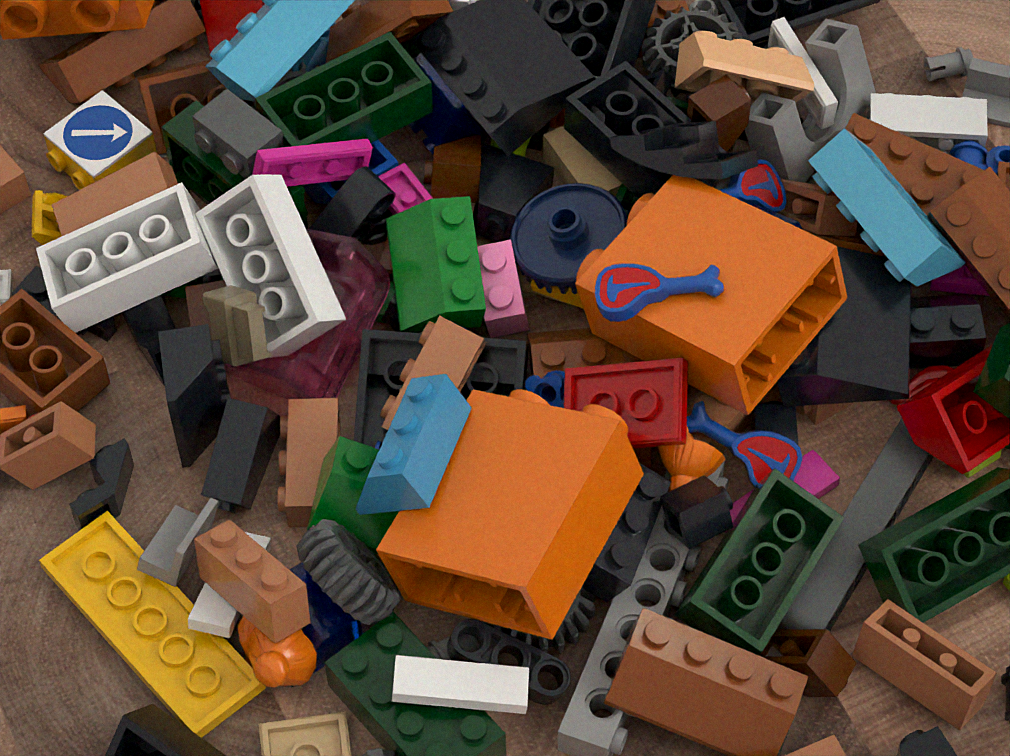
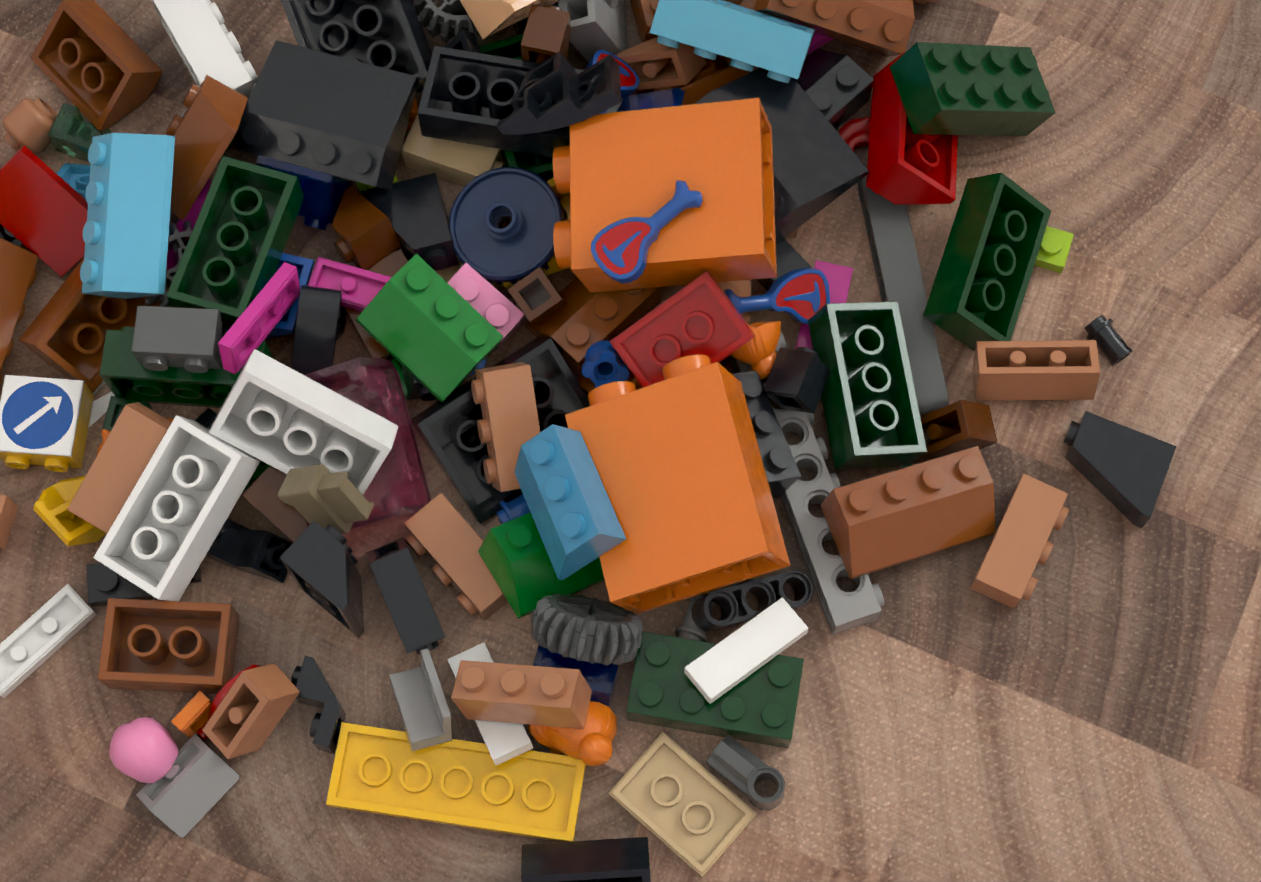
camera: 40 degrees left, 15 degrees up
none -> reddish brown brick [507,267,567,326]

